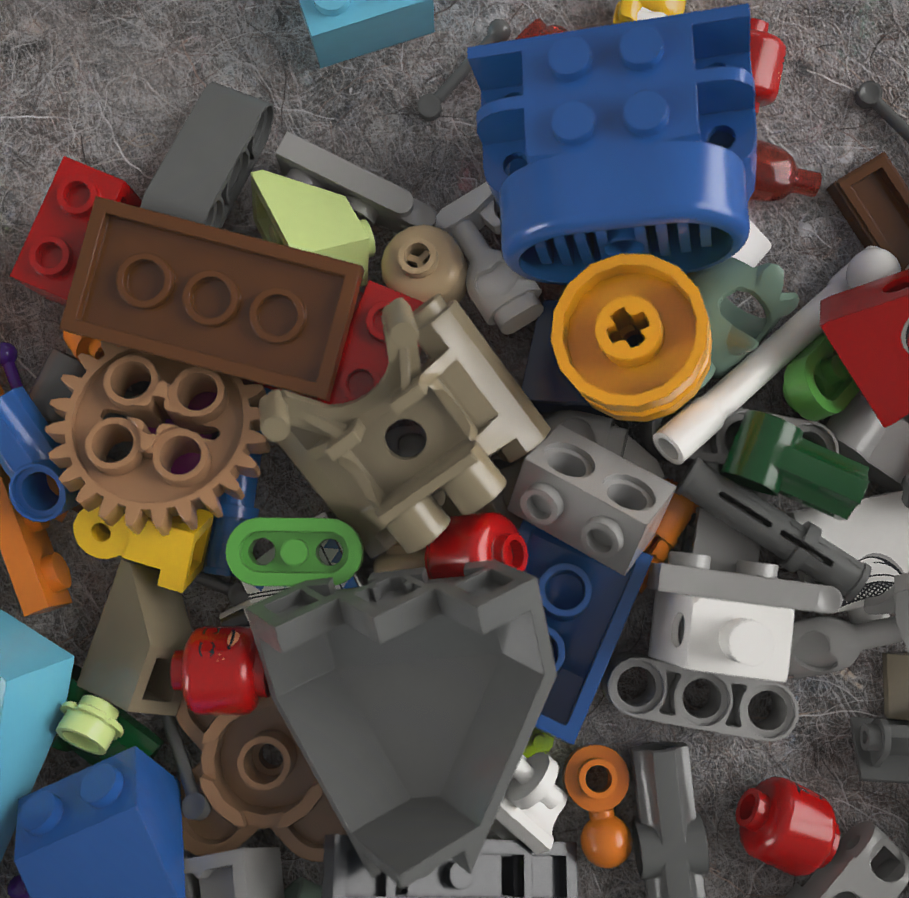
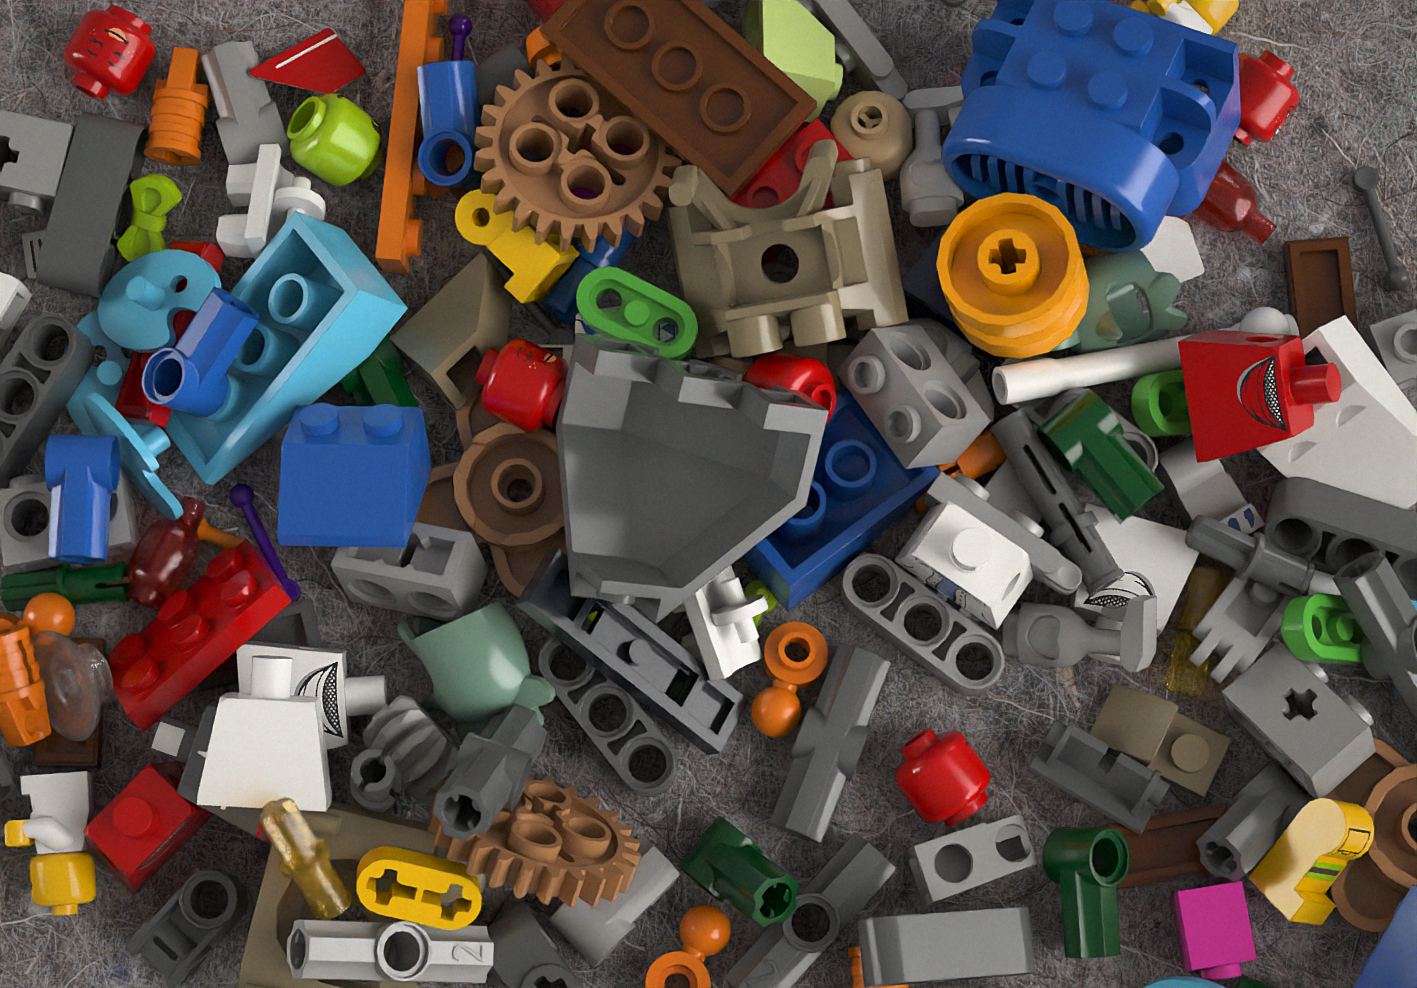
camera: 30 degrees right, 5 degrees down
yellowish green plate [56,695,124,755] -> none
dark grey hinge [154,714,212,821] -> none

